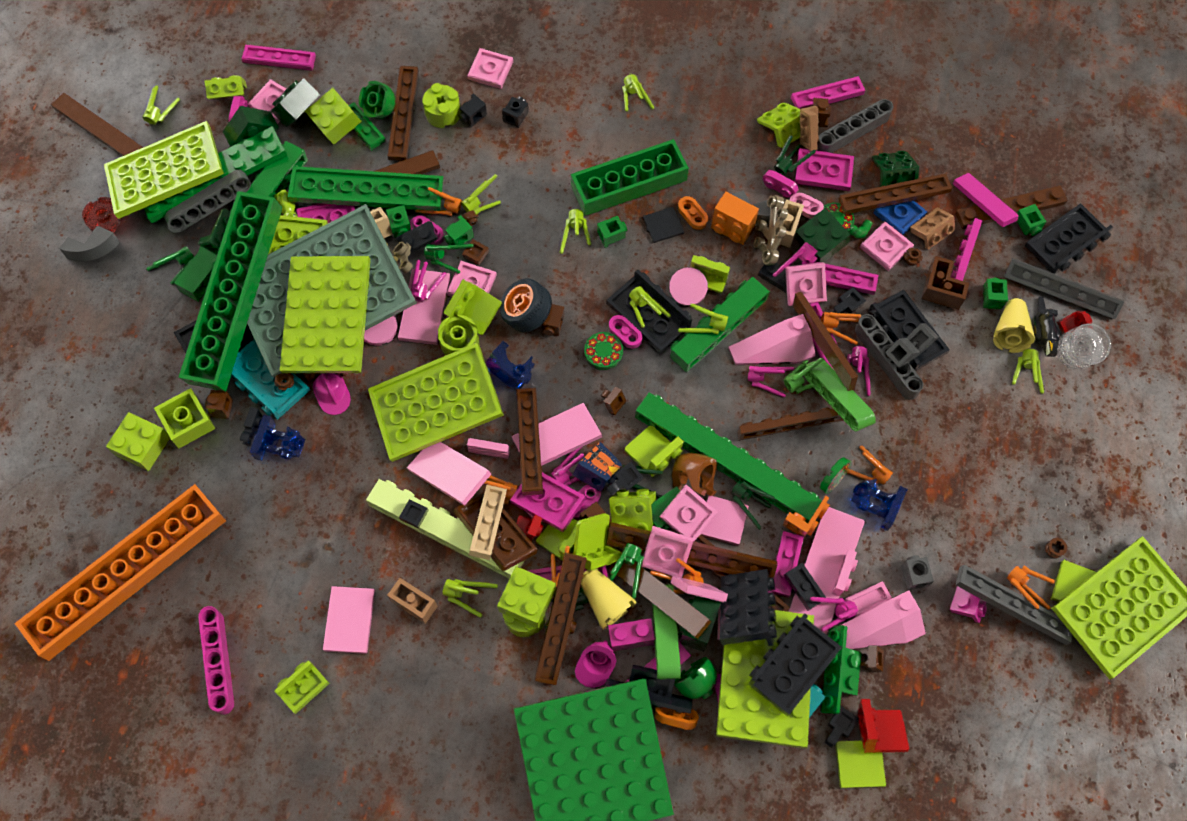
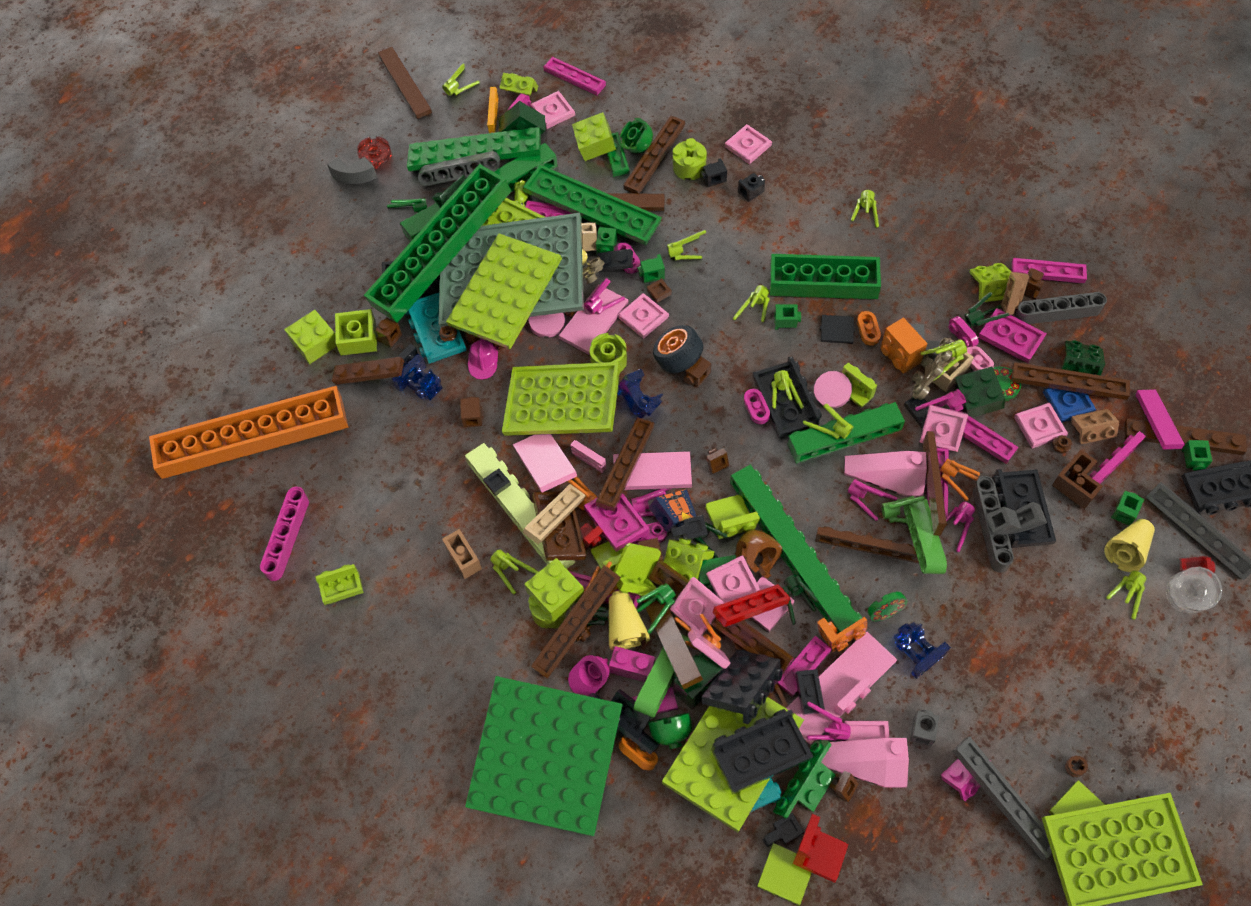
camera: 30 degrees right, 5 degrees down
lime plate [104,121,224,219] -> none
brick [270,78,320,127] -> none
bright pink tile [323,586,375,654] -> none
orange plant [415,187,462,217] -> none
green plant [424,244,474,274] -> none
lime bracket [443,279,502,335] -> none
reddish brown plate [462,210,479,226] -> none
tile [584,332,623,370] -> none
black plate [833,287,866,314] -> none
orange plant [847,445,893,486] -> none
green arm [849,220,873,239] -> none
orange plant [1007,565,1055,610] -> none
black animal [1034,297,1060,357] -> none
none -> reddish brown plate [332,357,404,385]
none -> reddish brown brick [460,397,483,428]
none -> light orange tile [487,87,499,133]
none -> red plate [712,584,791,627]
none -> lime plant [921,339,967,381]

